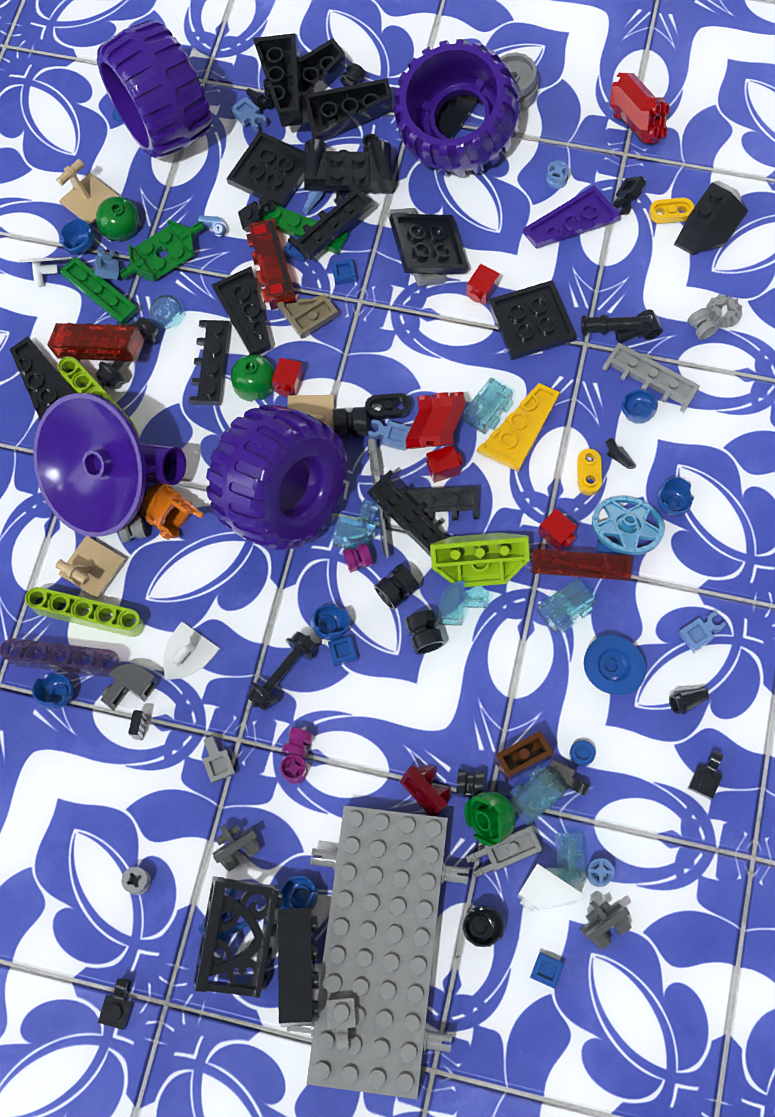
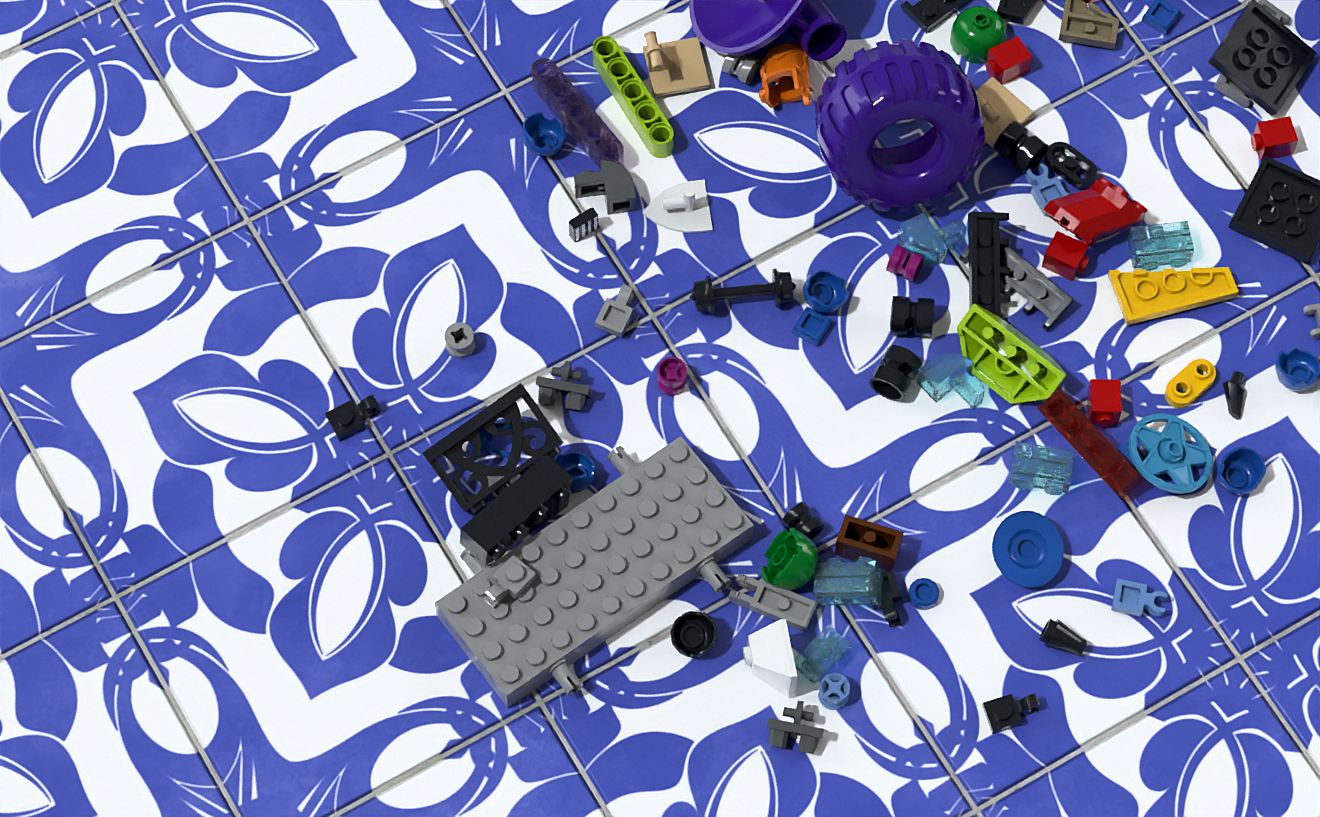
camera: 40 degrees right, 5 degrees down
magenta wheel [282,727,314,760] -> none
light grey sword [367,439,389,558] -> none
dark red tile [399,765,450,817] -> none
blue tile [529,952,565,989] -> none

